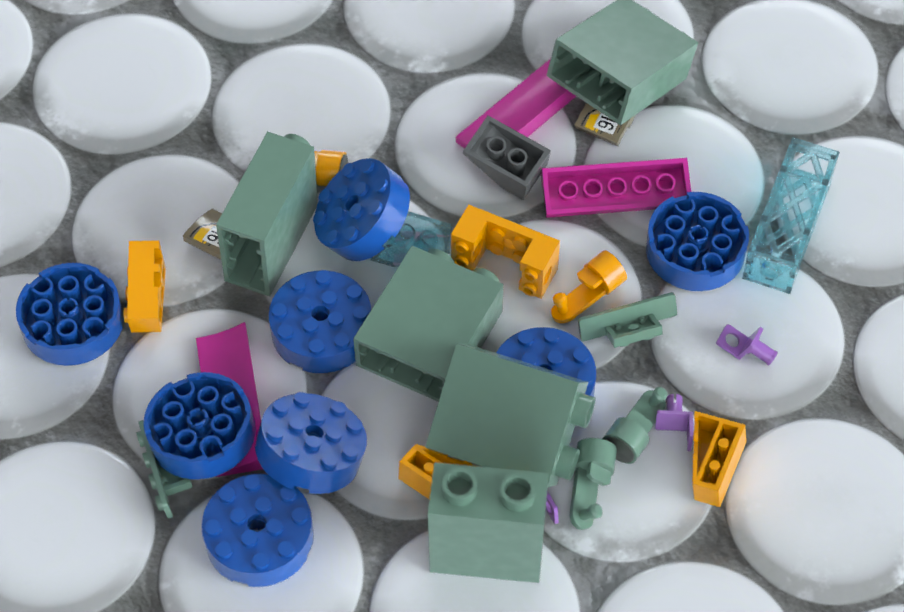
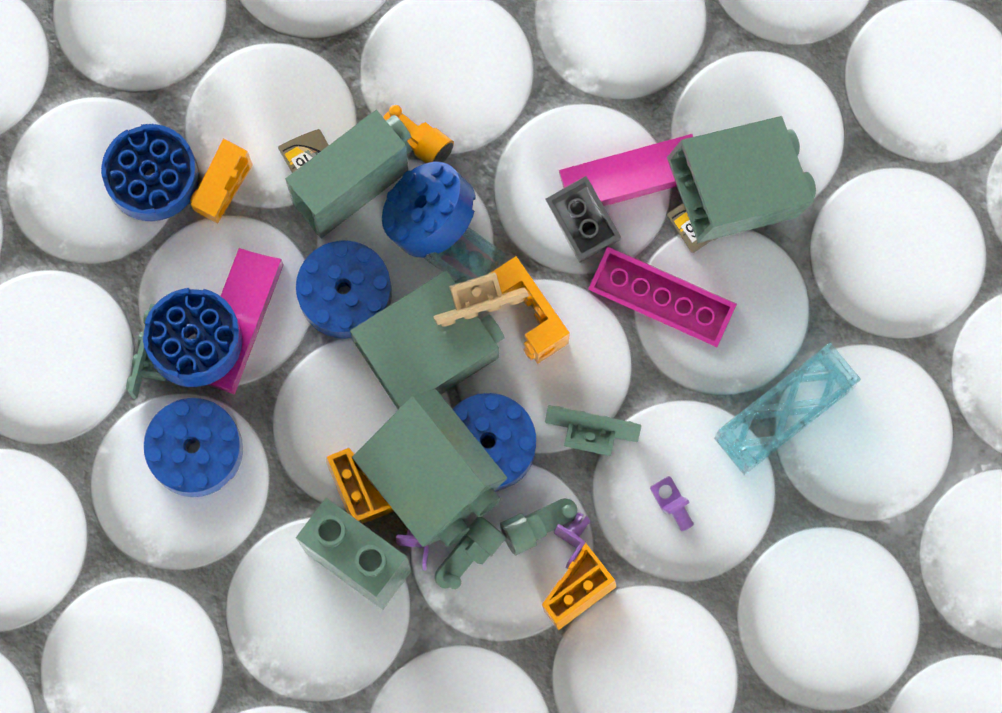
camera: 30 degrees right, 20 degrees up
blue brick [255,392,367,494] -> none
light orange piece [551,250,627,323] -> none
blue brick [646,192,749,291] -> none
none -> tan bracket [433,272,529,326]

